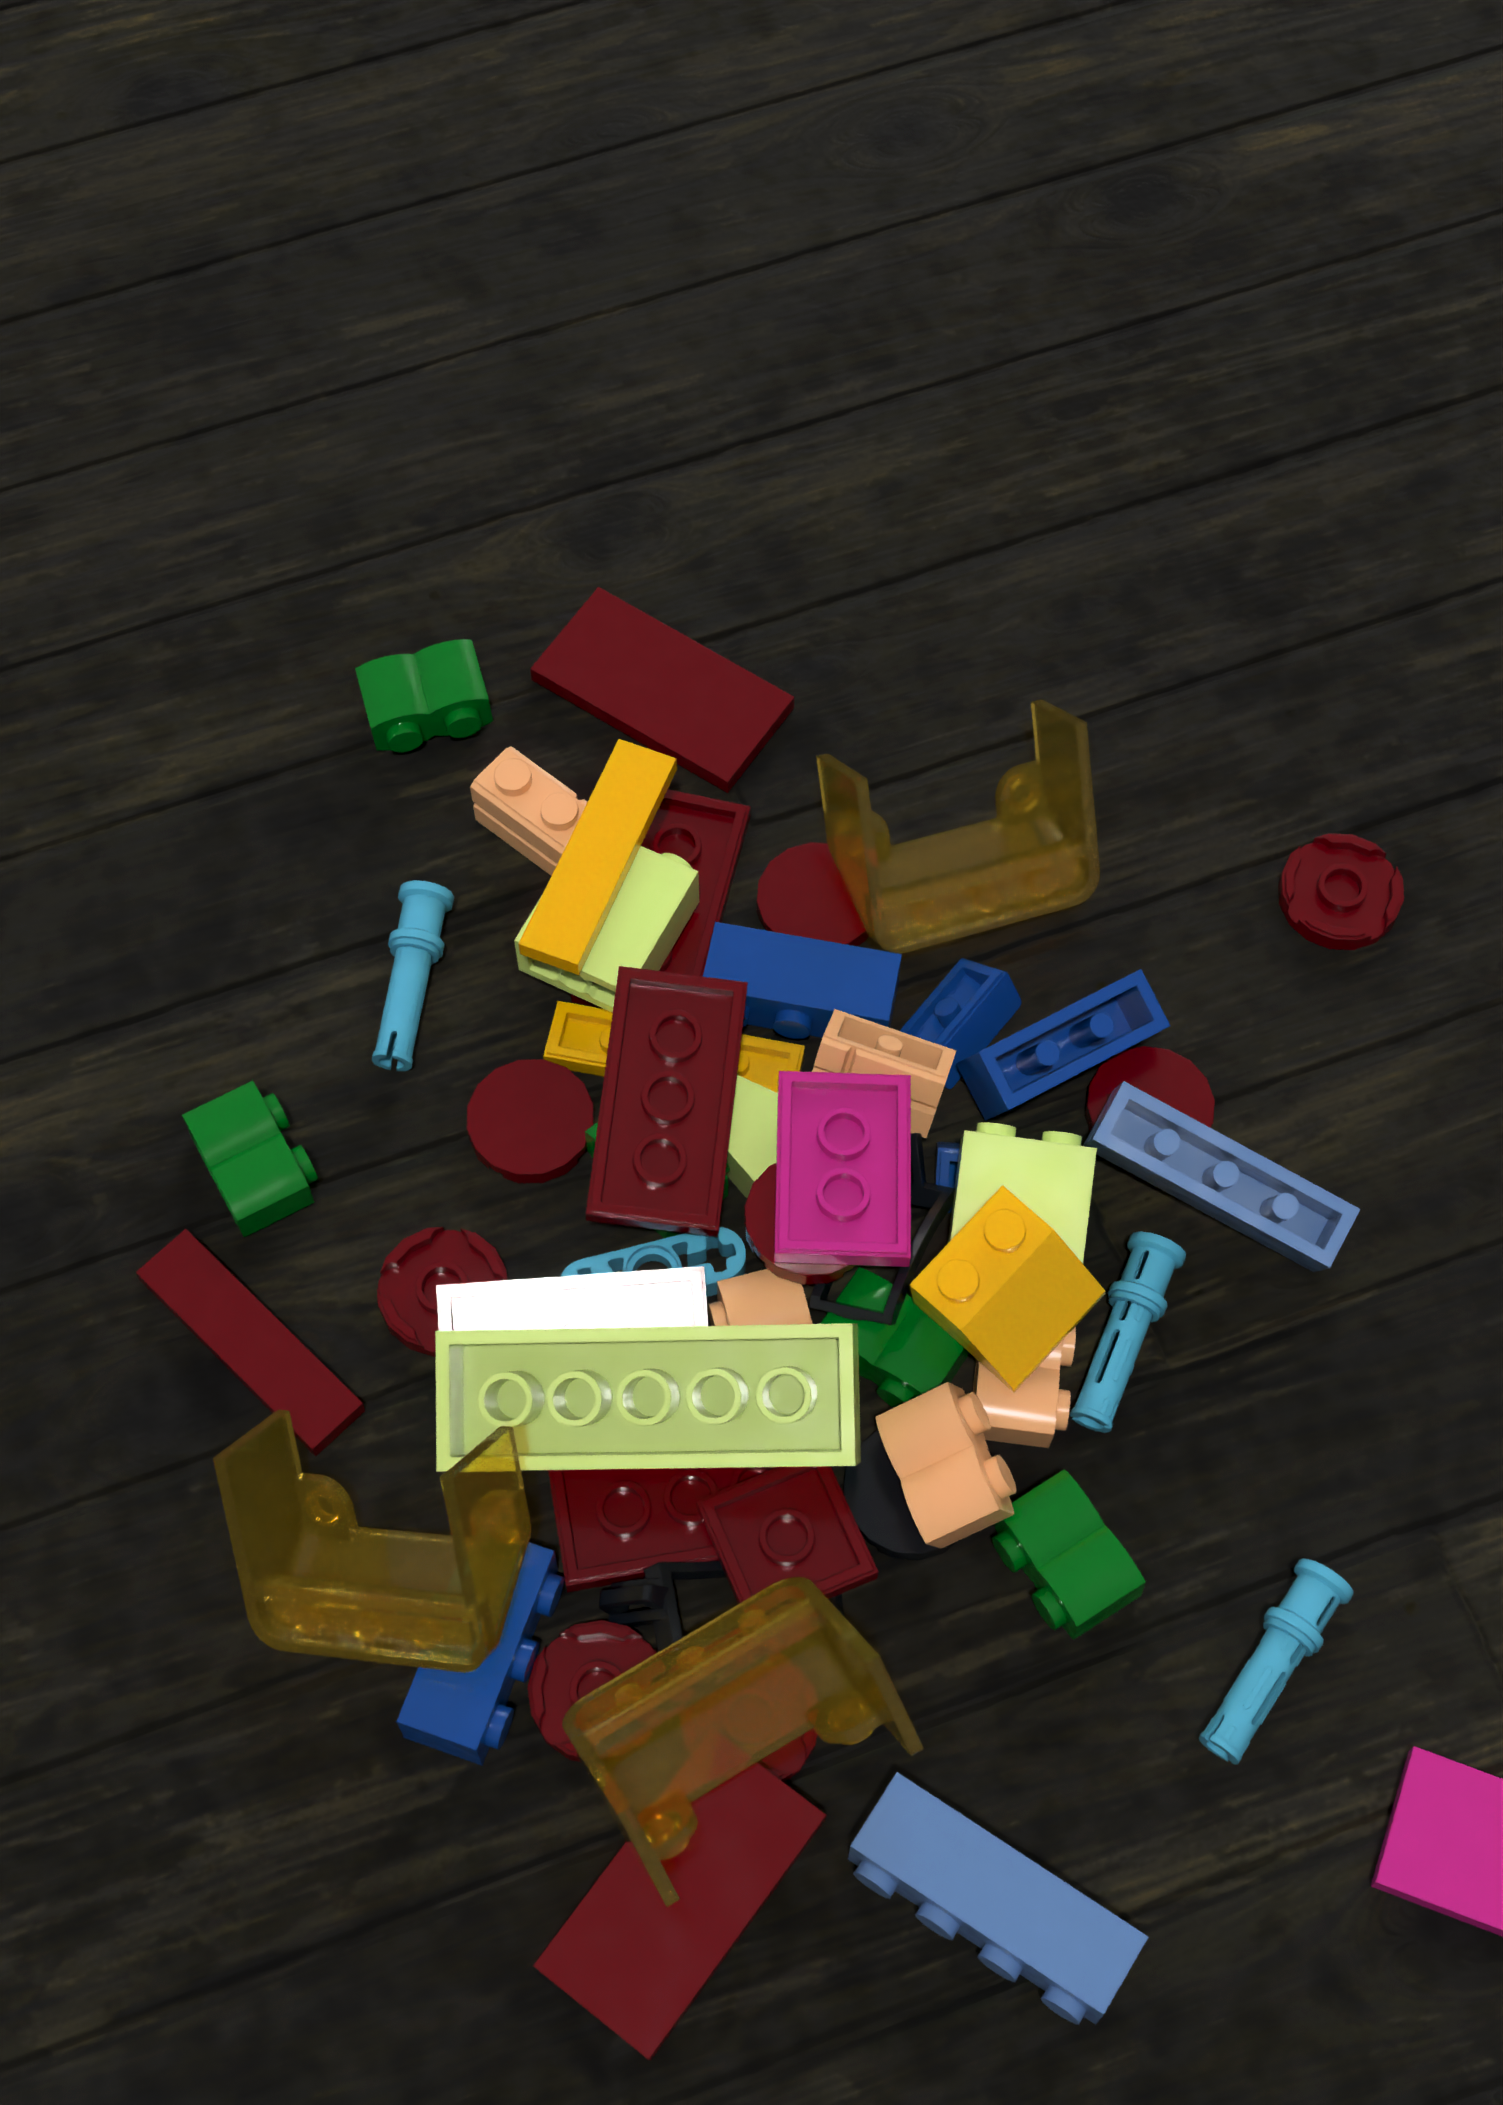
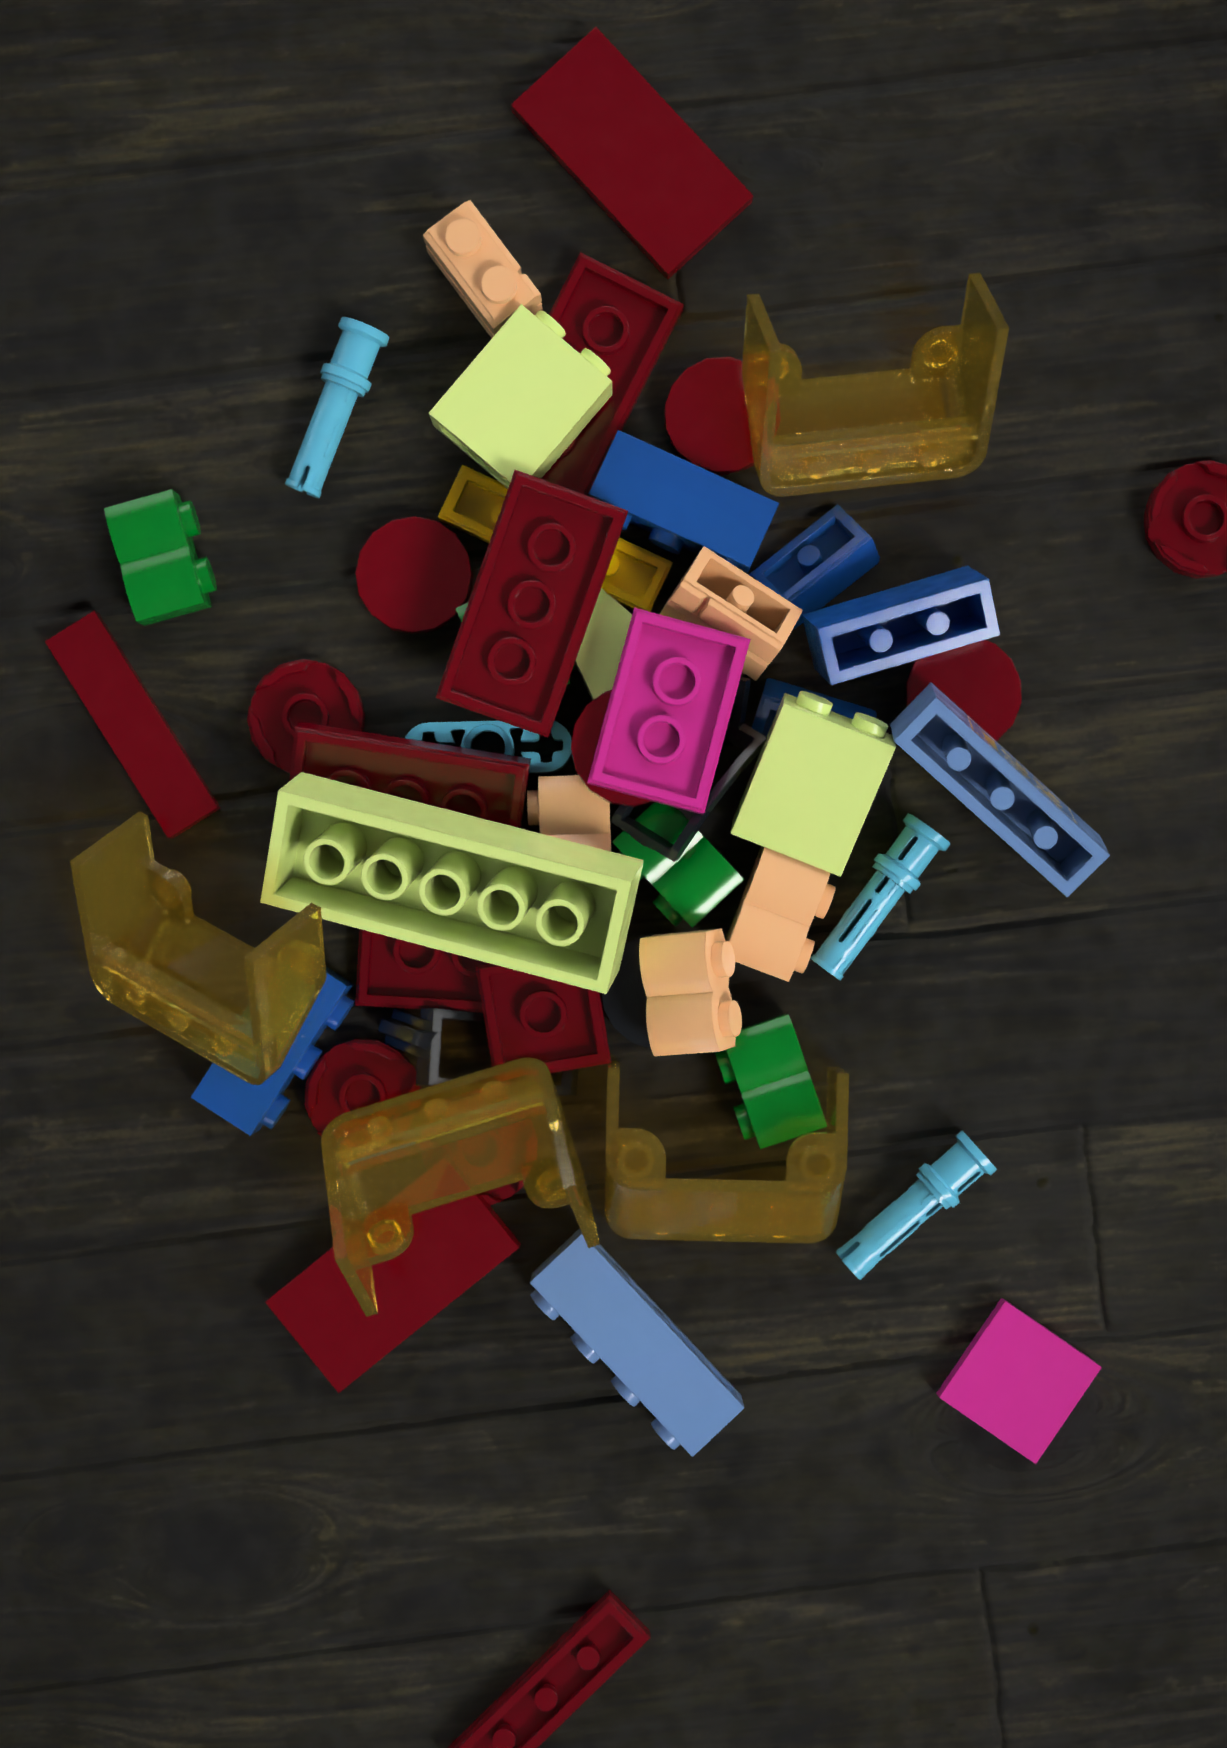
camera: 15 degrees right, 25 degrees up
green brick [355,639,493,752] -> none
yellow tile [518,739,677,975] -> none
yellow slope [910,1185,1106,1393] -> none
none -> clear yellow windscreen [604,1061,849,1243]

